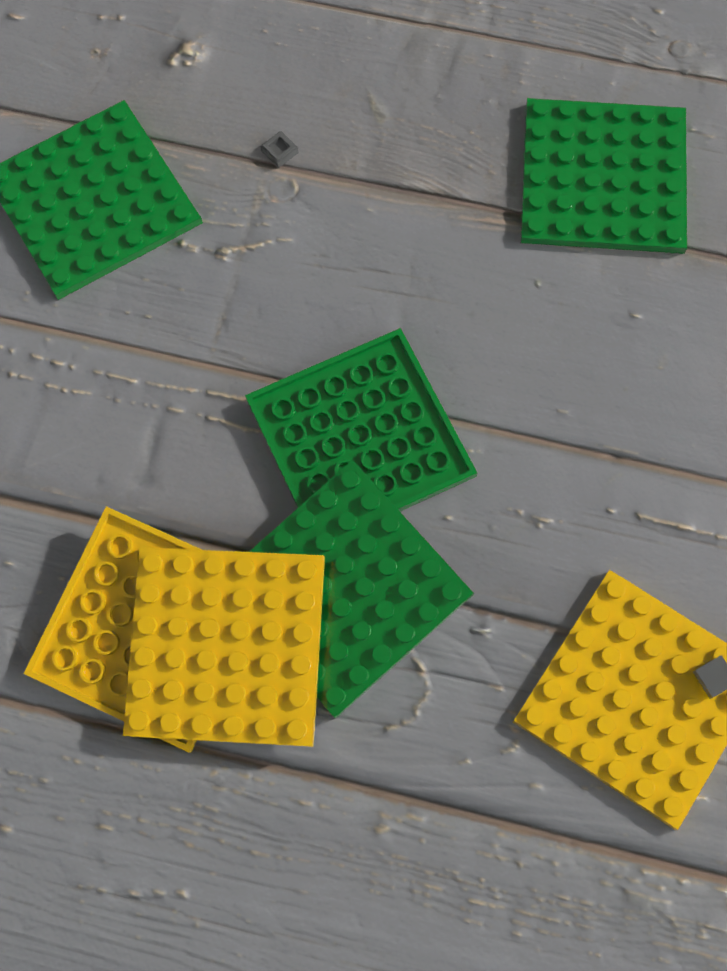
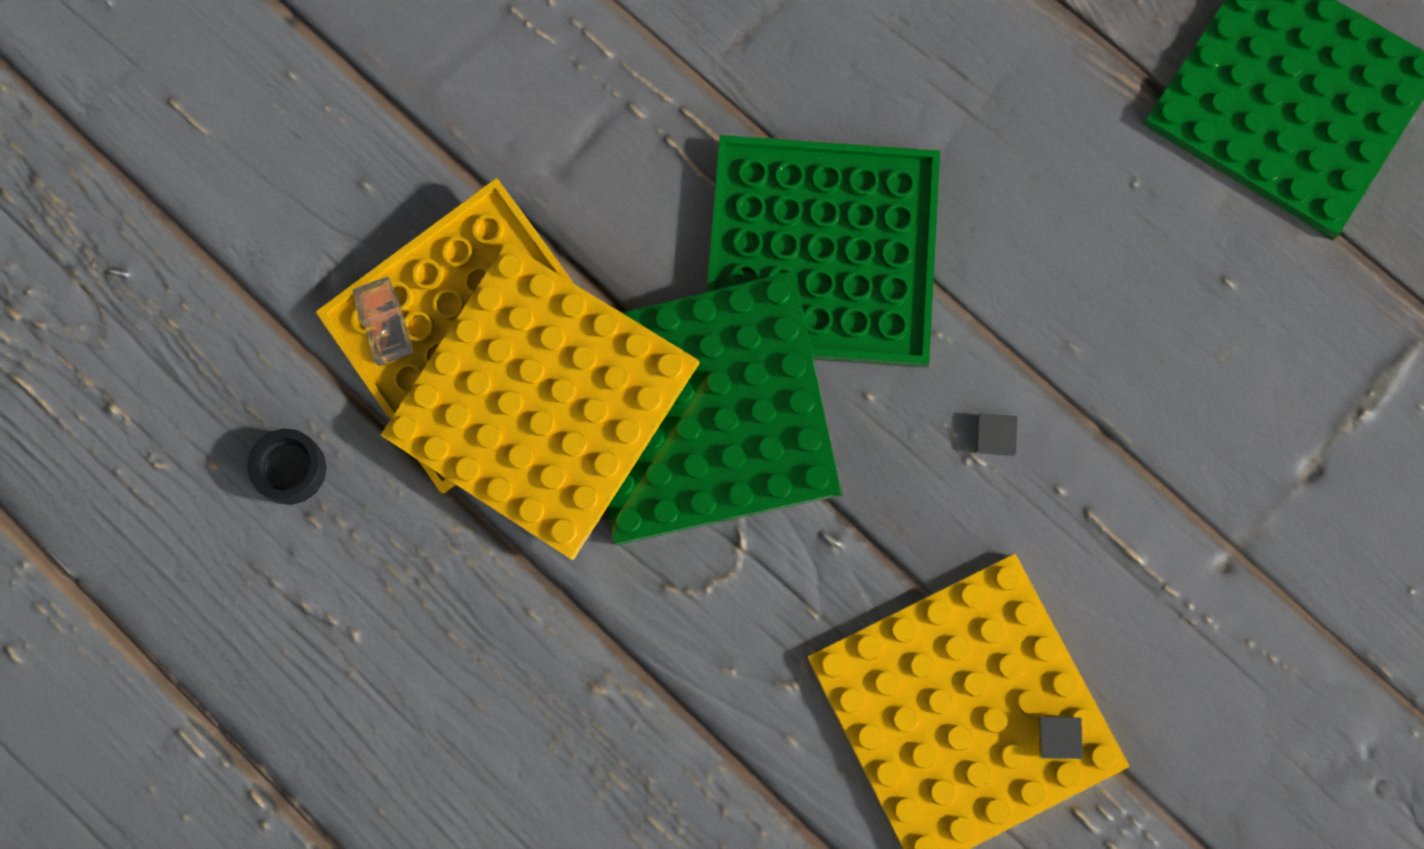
camera: 30 degrees right, 5 degrees up
none -> black tyre [247,428,327,505]
none -> clear slope [353,276,414,366]
none -> dark grey tile [976,413,1017,456]

